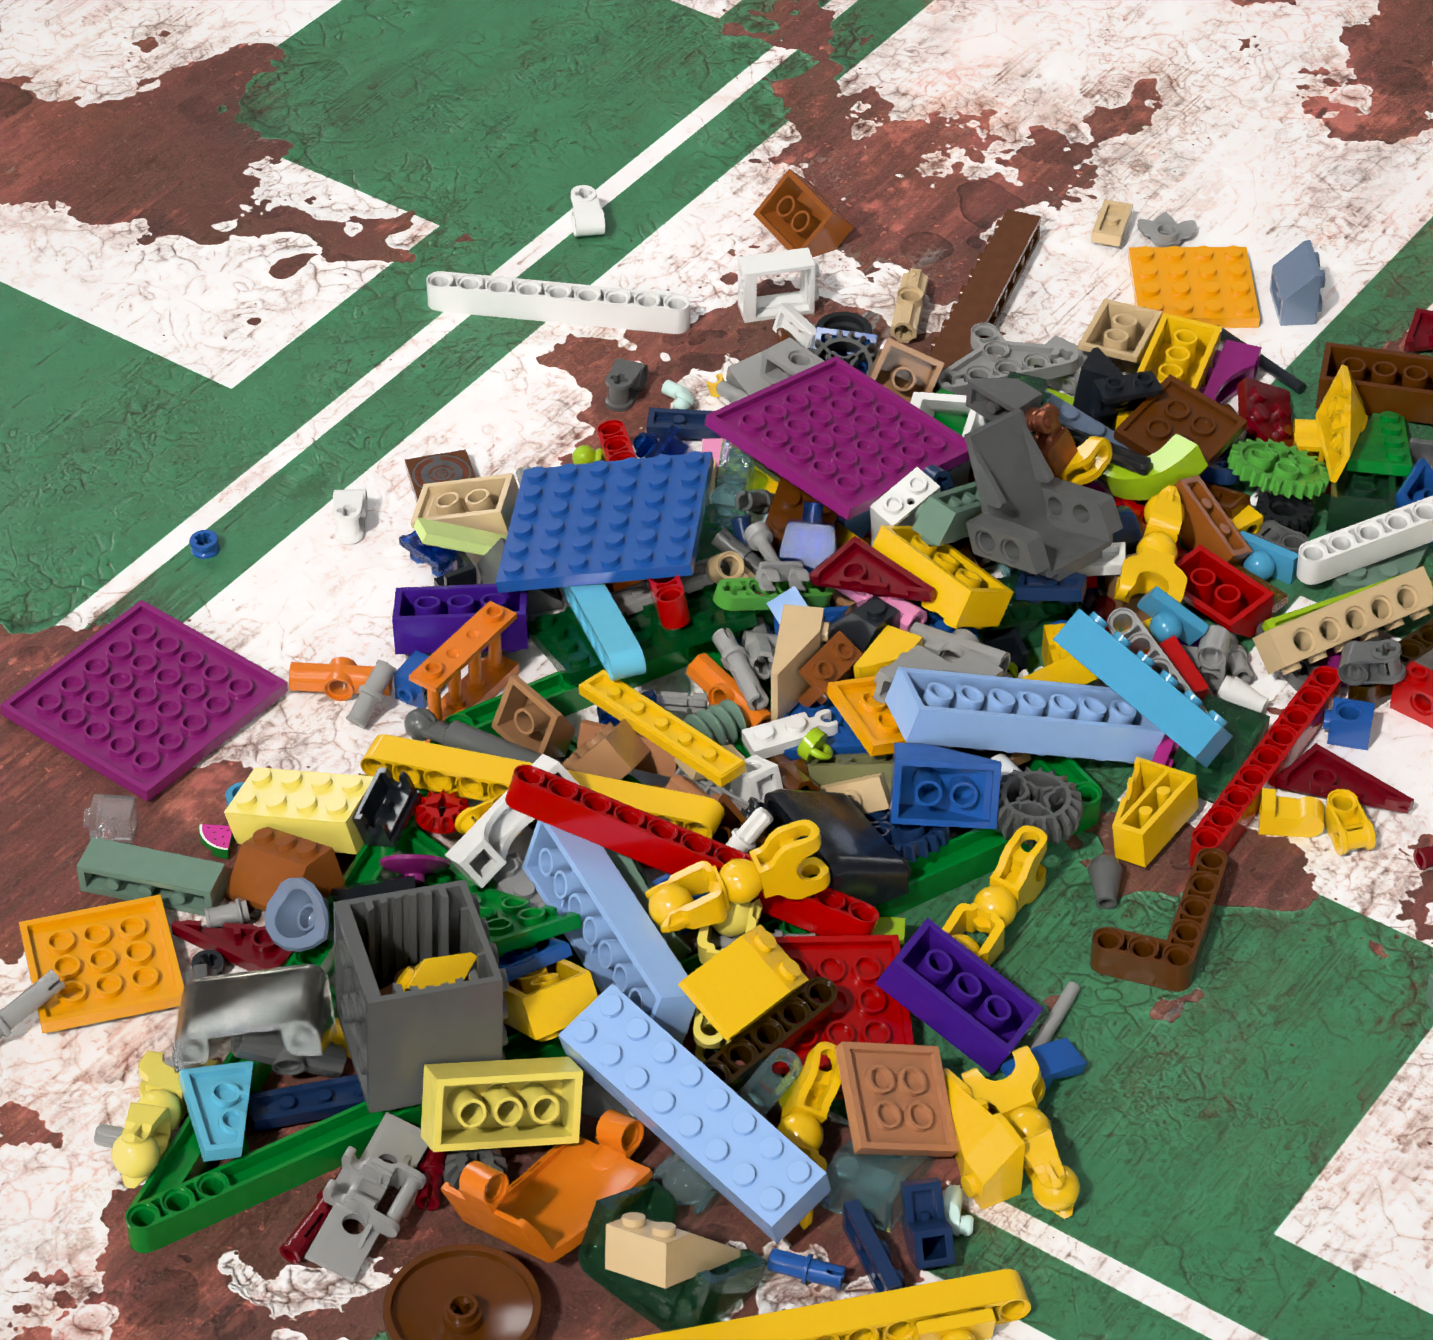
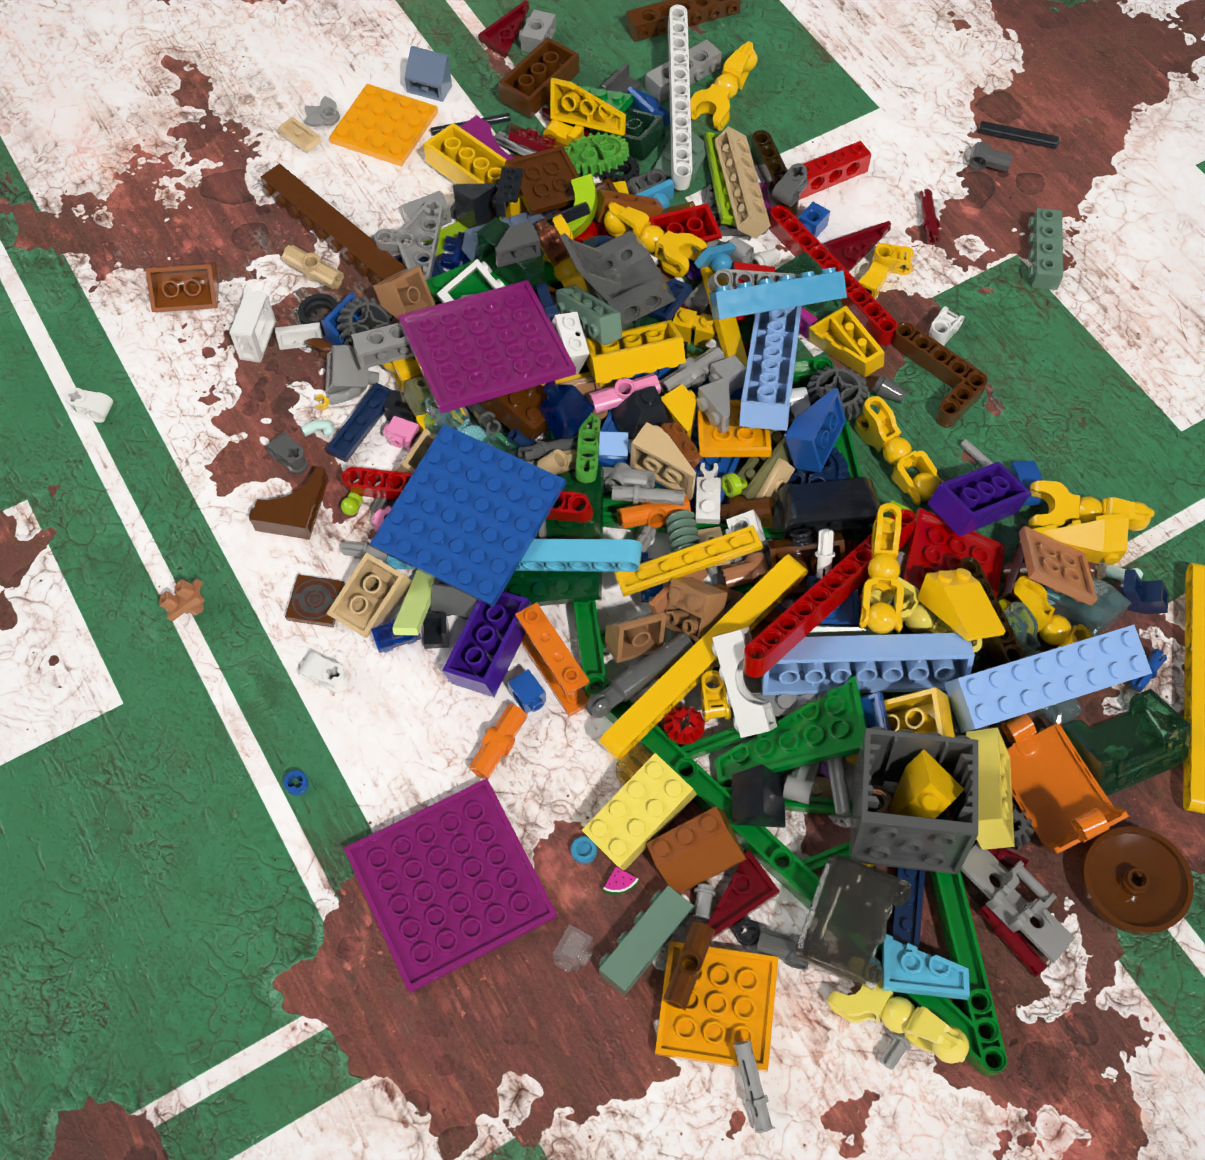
camera: 65 degrees left, 20 degrees up
sand blue helmet [264,877,332,952] -> none
light grey pin [346,659,397,729] -> none
black hinge [352,767,422,847] -> none
magenta dish [379,854,451,884] -> none
white beam [427,271,690,334] -> none
tan slope [605,1212,741,1289] -> none
clear blue hips [633,425,689,458] -> none
light grey bar [744,522,809,591] -> none
dark red wing [809,536,937,602] -> none
dark blue plate [842,1199,906,1293] -> none
tan slope [1077,298,1163,363] -> none
none -> nougat hips [159,579,205,621]
none -> reddish brown arch [249,467,329,540]
none -> reddish brown piece [663,921,715,1010]
none -> white piece [928,306,965,346]

